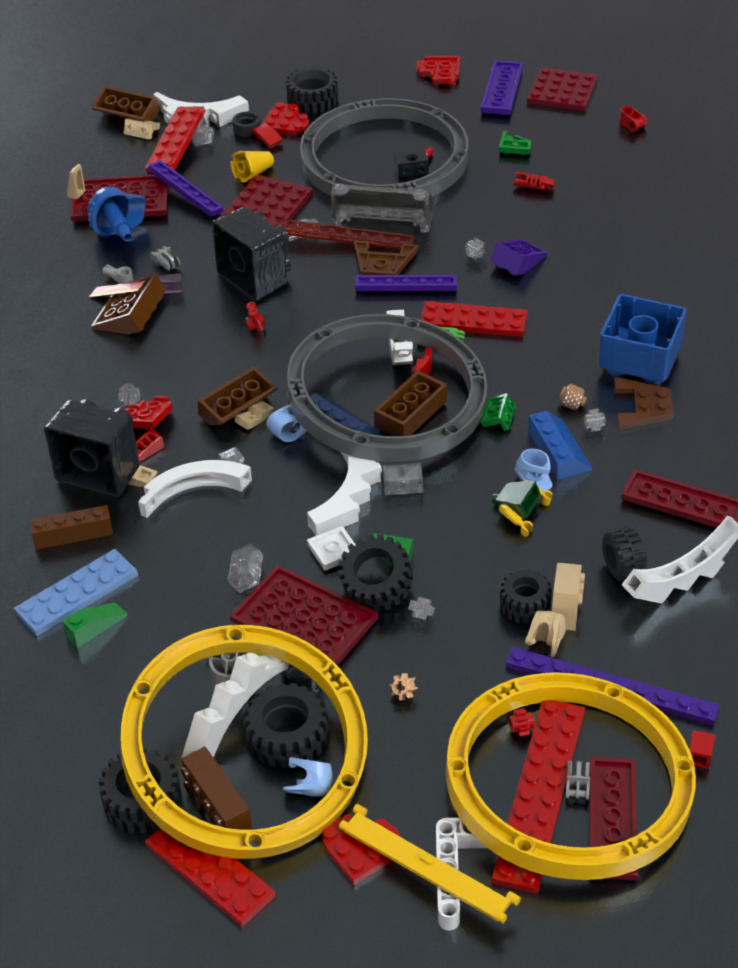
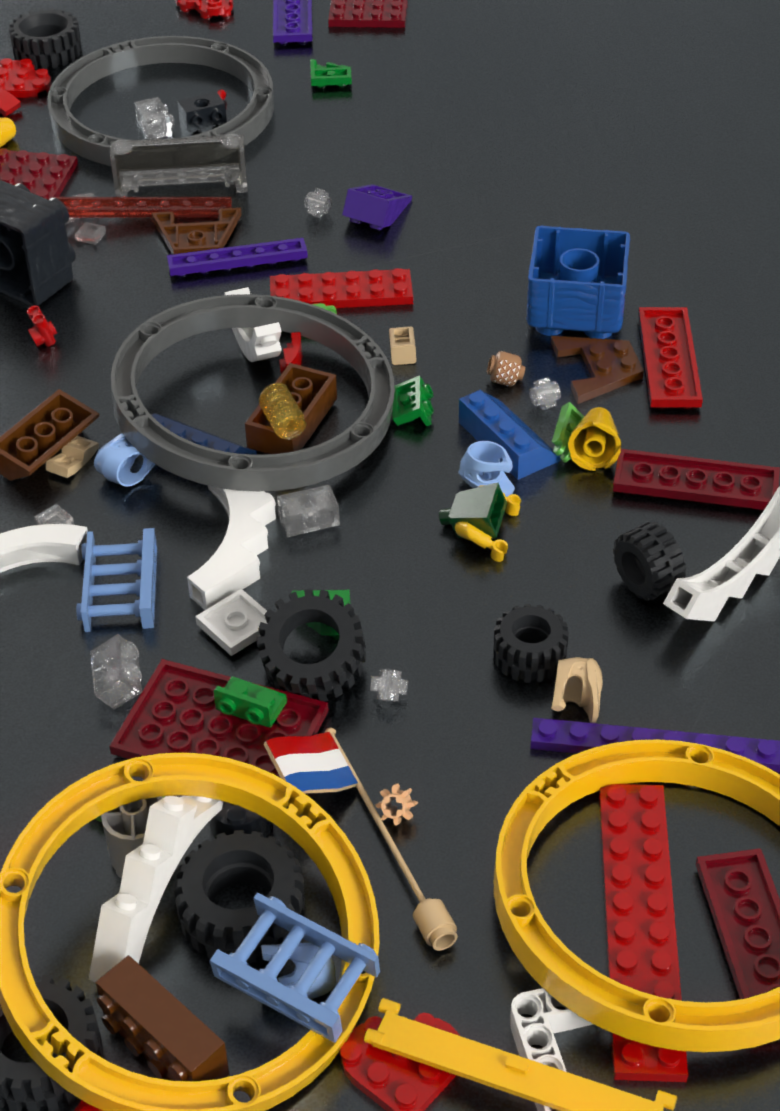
camera: 15 degrees left, 0 degrees up
red gear [509,708,534,737] -> none
red hinge [513,172,555,190] -> none
tan wedge [552,563,585,631] -> none
light grey arm [566,761,590,800] -> none
red piece [619,106,648,132] -> none
none -> clear tile [75,222,106,245]
none -> medium blue fence [76,528,157,632]
none -> clear brick [134,97,174,140]
none -> medium blue fence [210,892,380,1043]
none -> green bracket [214,676,287,728]
none -> clear yellow piece [259,383,307,440]
none -> flag [264,727,458,951]
none -> tan slope [389,327,416,365]
none -> bright green hinge [552,402,585,463]
none -> yellow cone [568,407,621,471]
none -> red plate [638,307,703,408]

